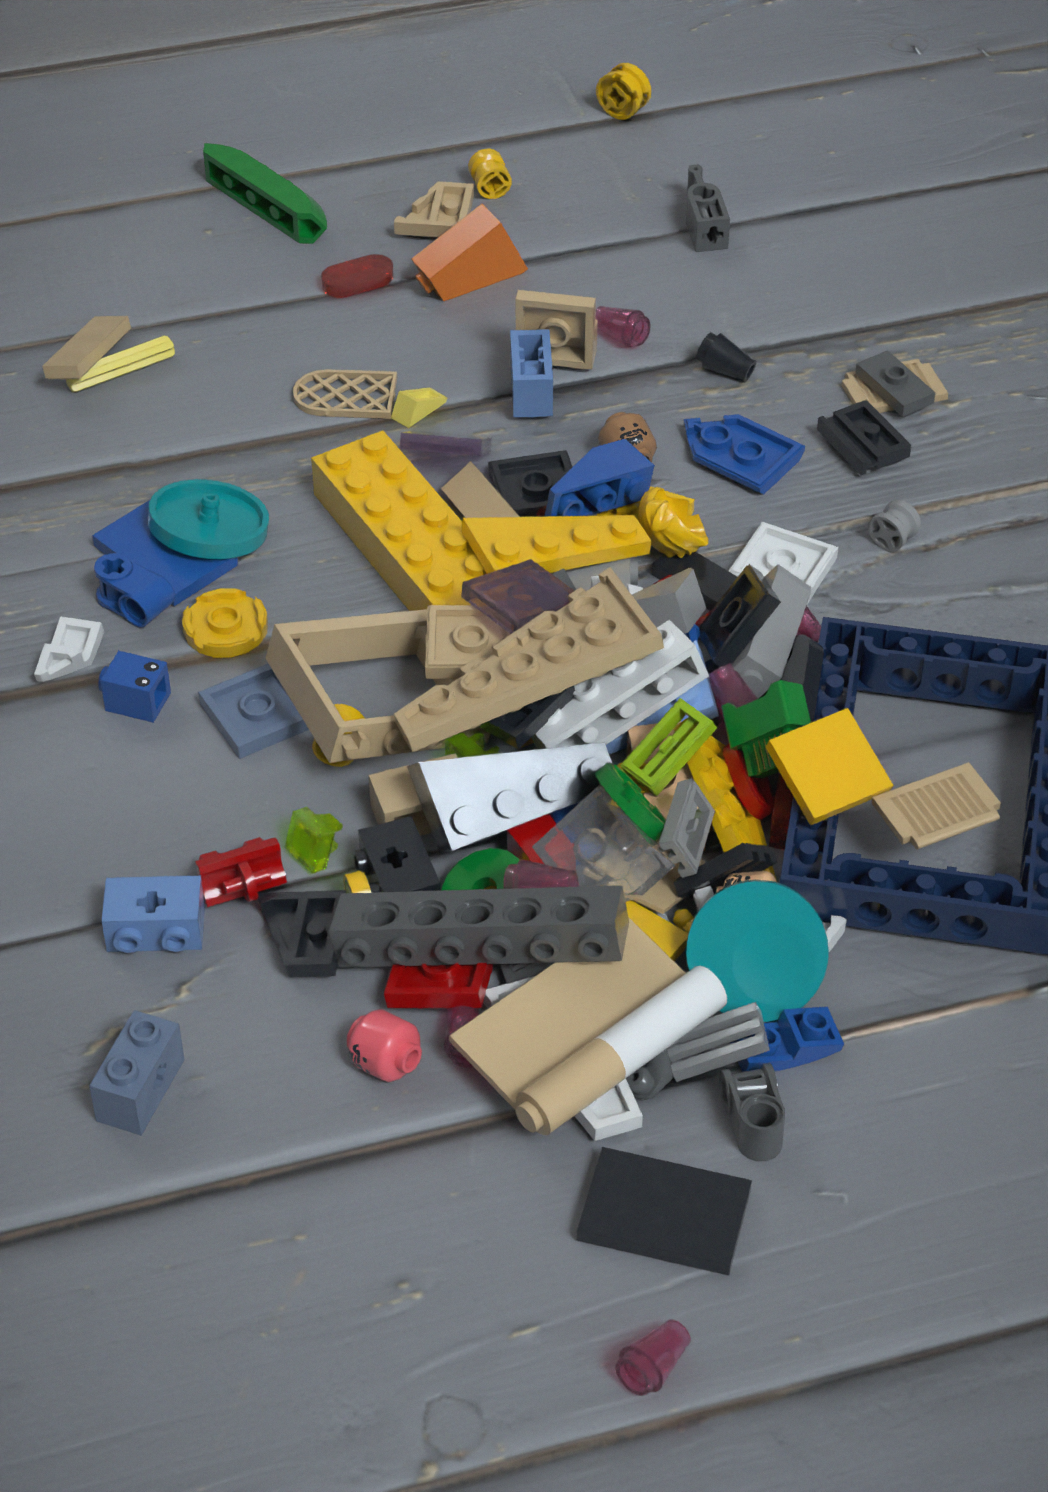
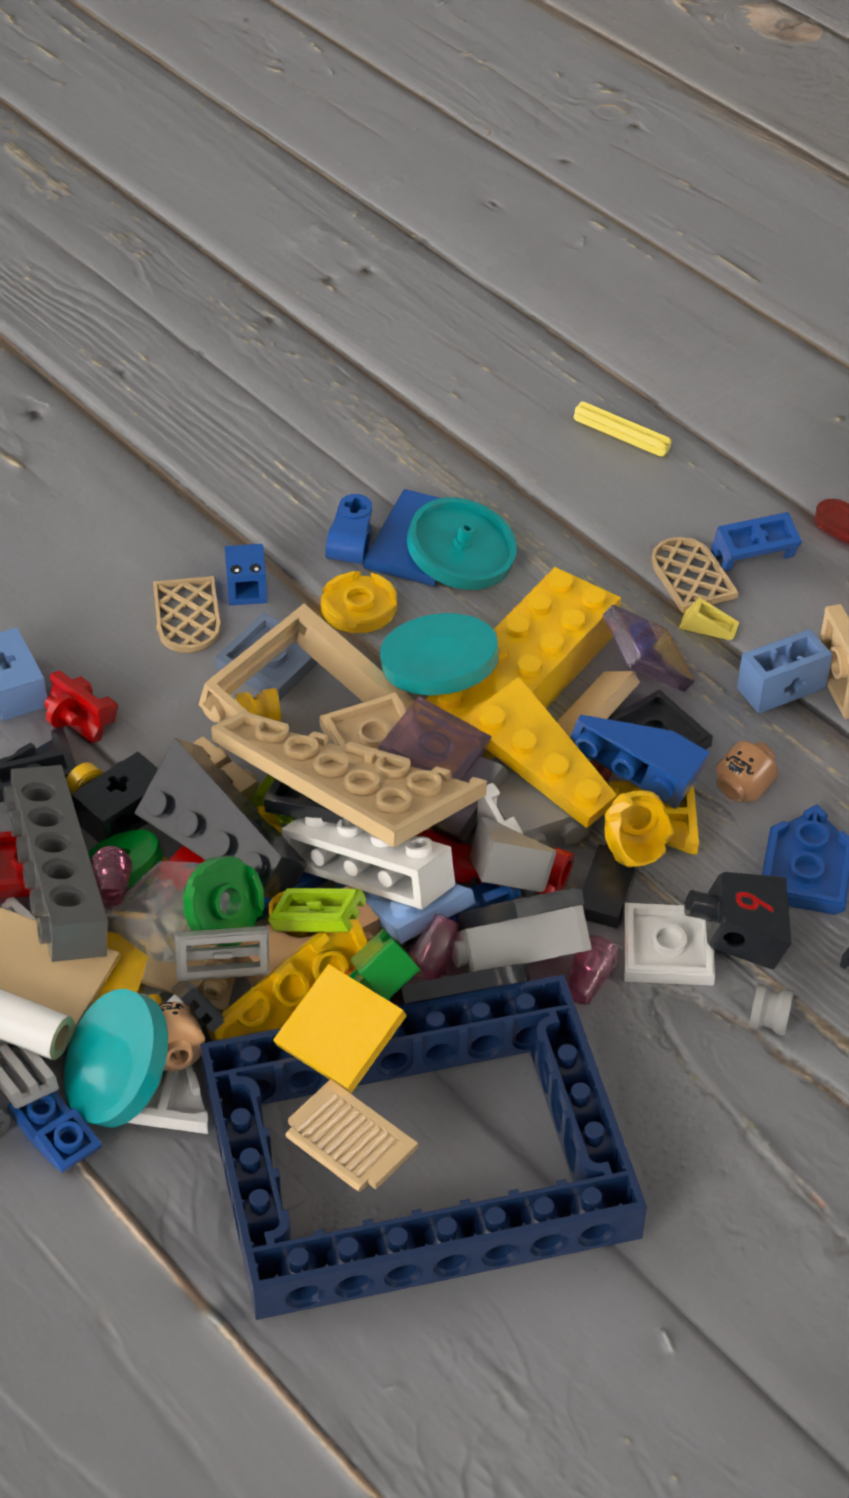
camera: 65 degrees right, 0 degrees up
white slope [34,616,104,682] -> none
tan tile [42,316,131,379] -> none
clear neon green tile [284,807,343,874] -> none
none -> tan window [153,576,221,653]
none -> teal piece [380,613,499,695]
none -> black torso [684,872,792,970]
none -> blue hinge [711,512,802,572]

